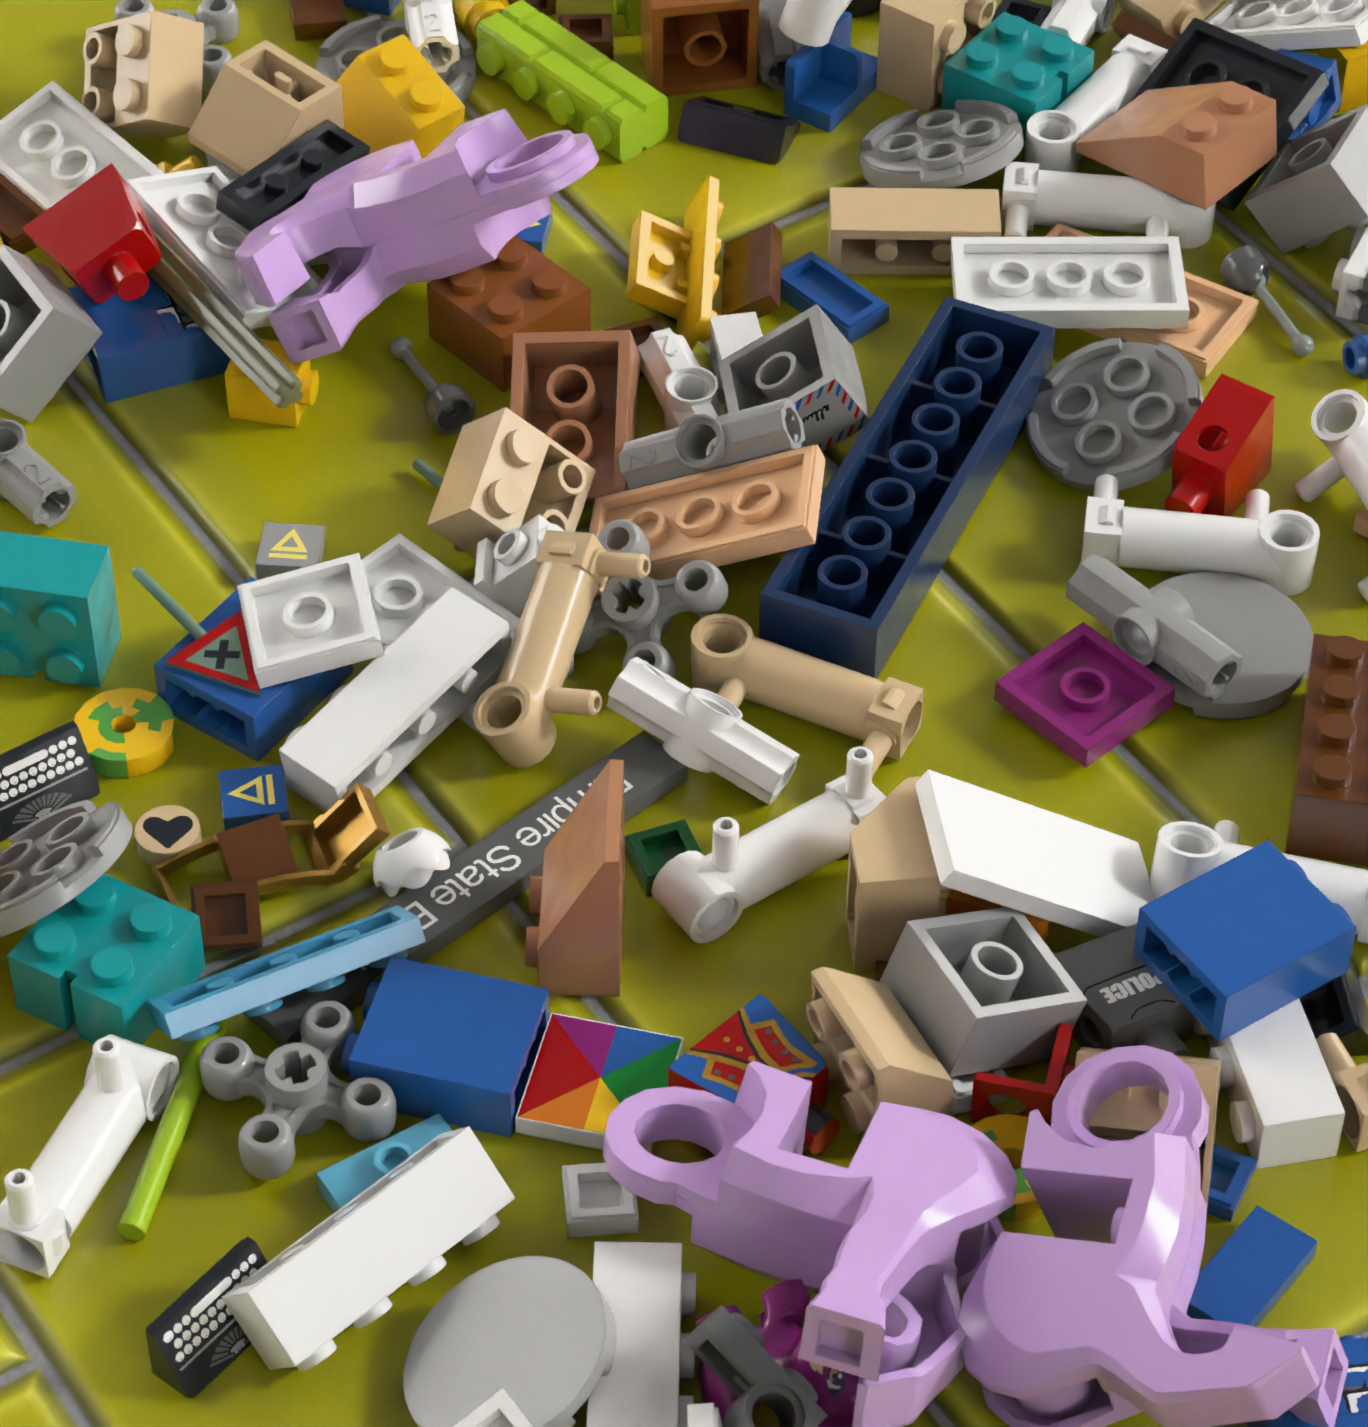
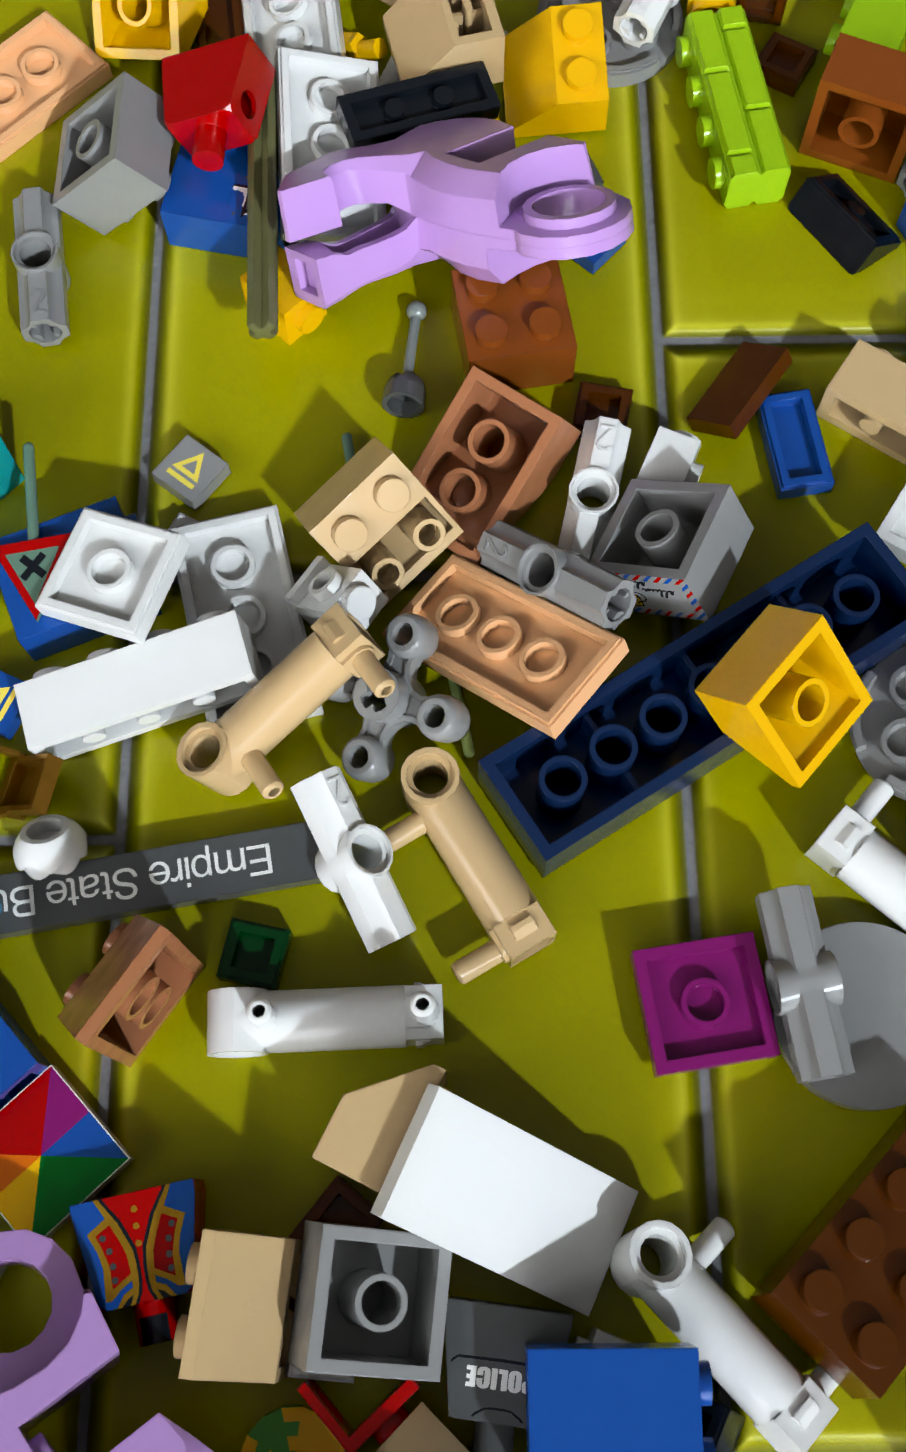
camera: 35 degrees right, 25 degrees up
yellow bracket [626,175,724,350] -> none
none -> yellow slope [694,604,873,788]

